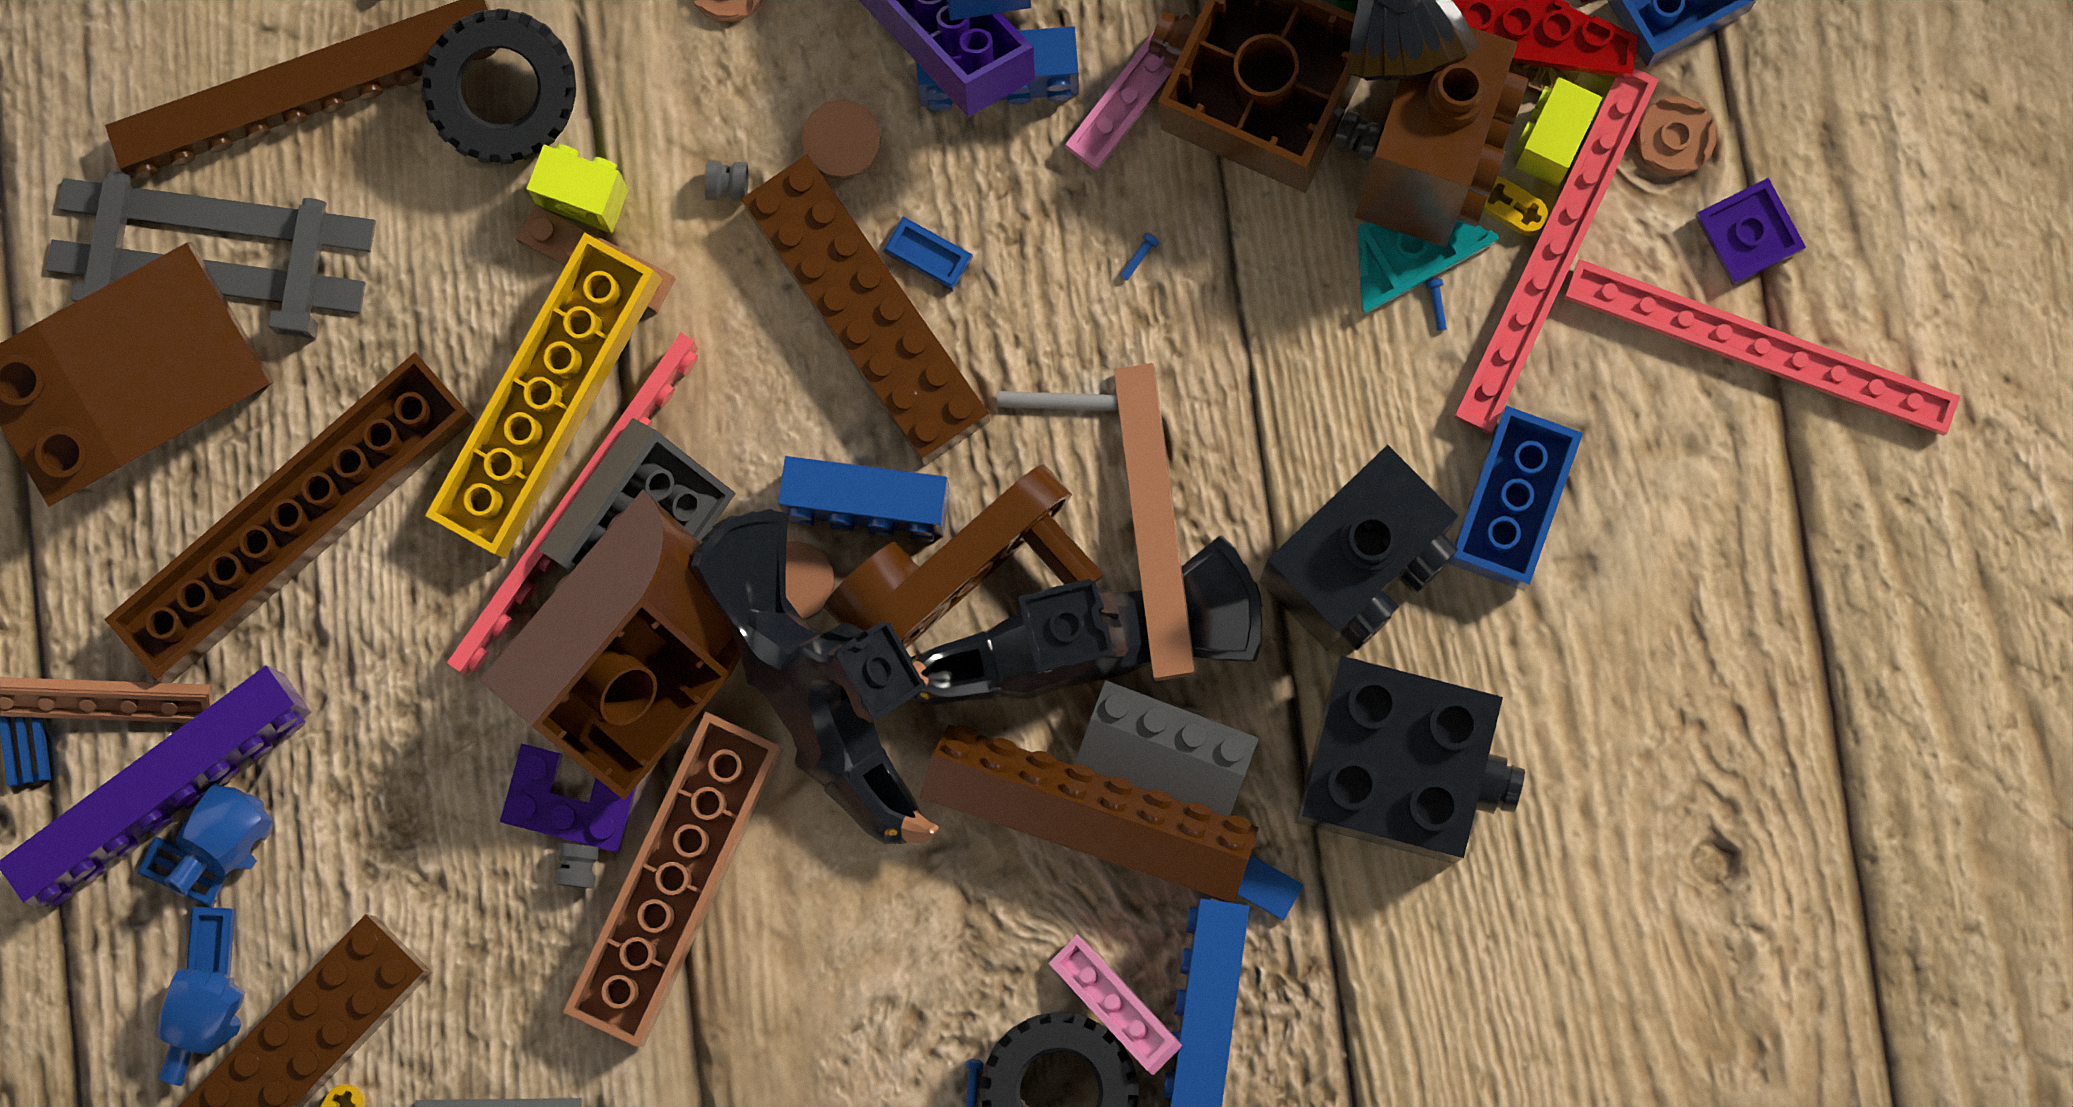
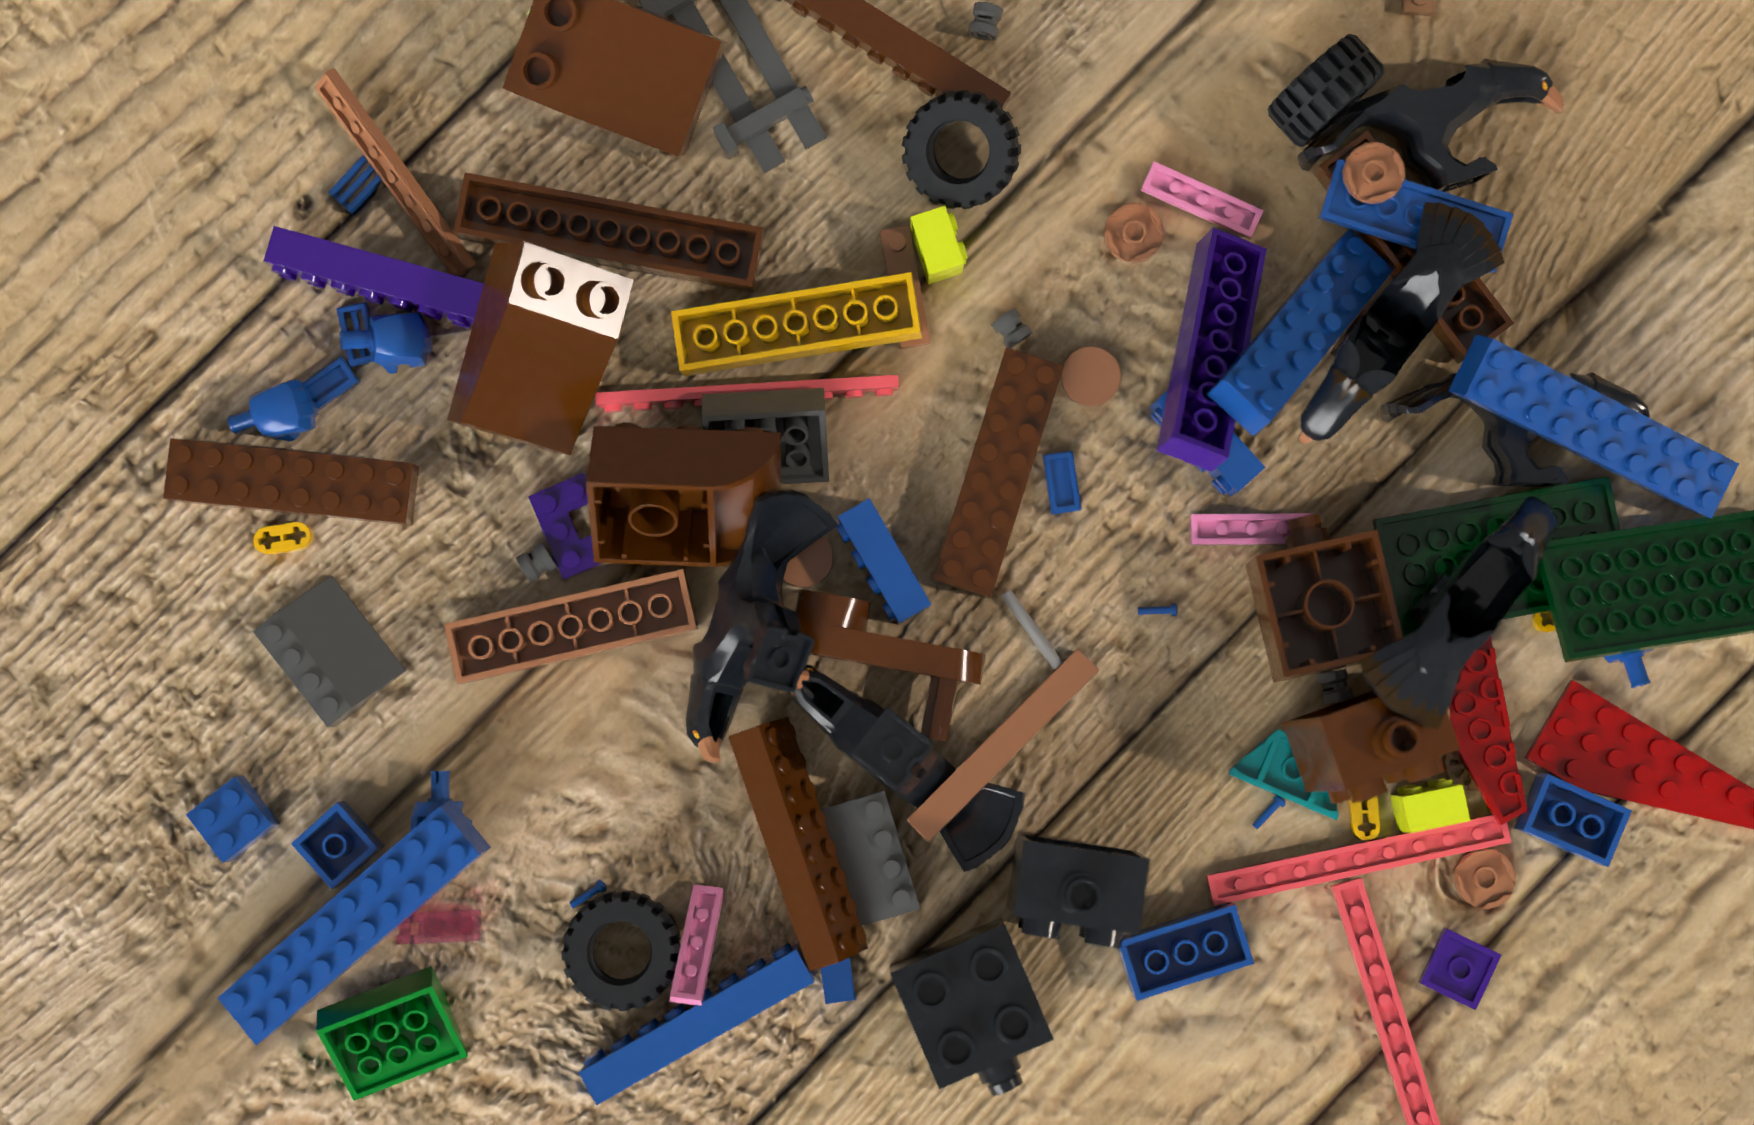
camera: 45 degrees right, 5 degrees up
none -> reddish brown slope [447,242,634,455]

